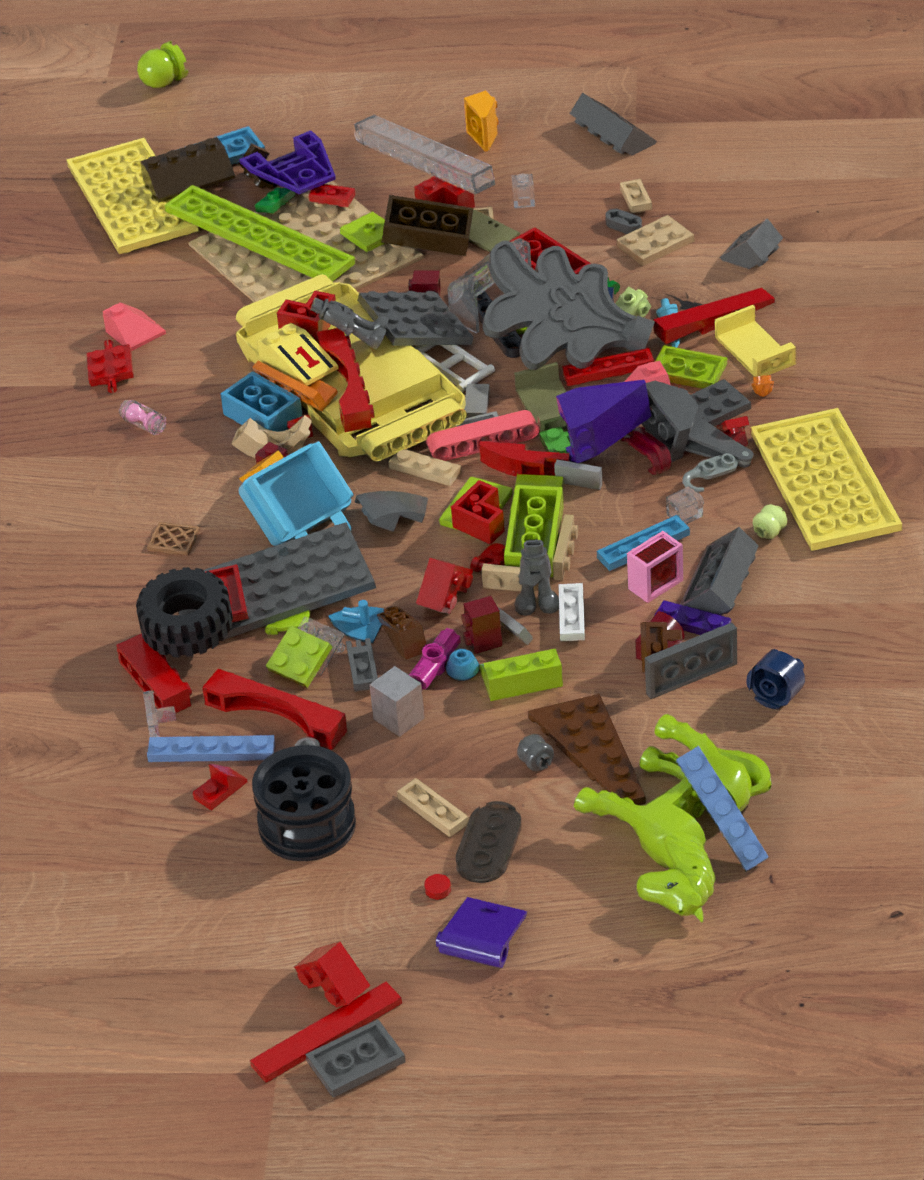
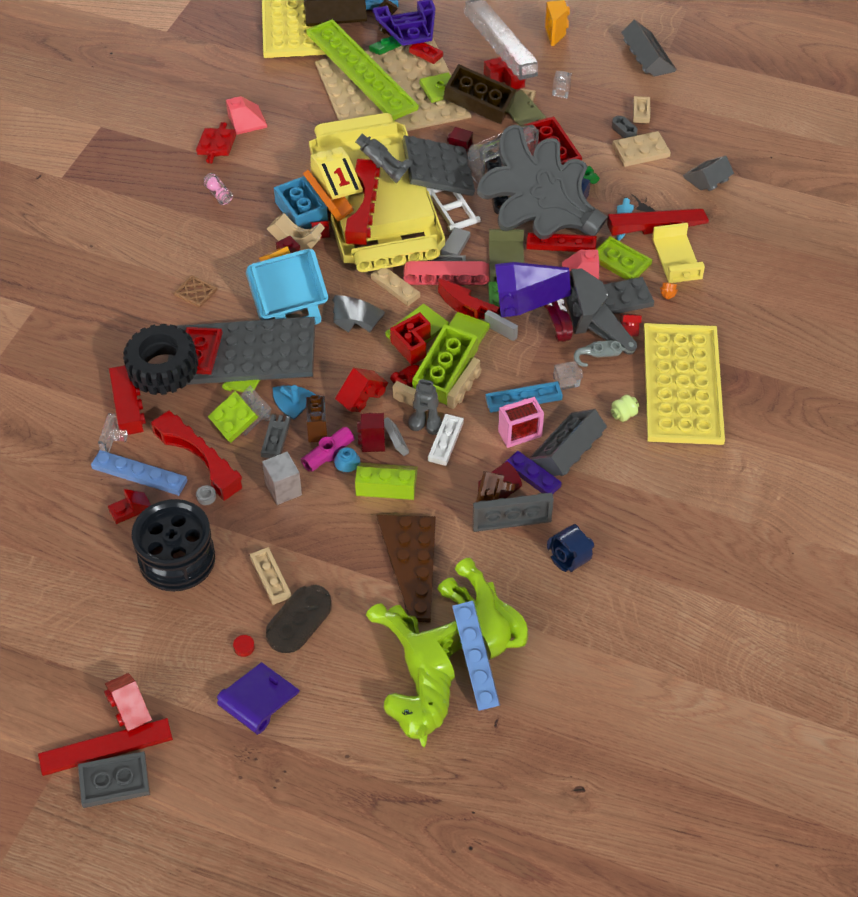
camera: 15 degrees right, 10 degrees up
red brick [277,290,336,342] -> none
dark grey piece [517,734,554,771] -> none
yellowish green brick [615,286,652,317] -> none

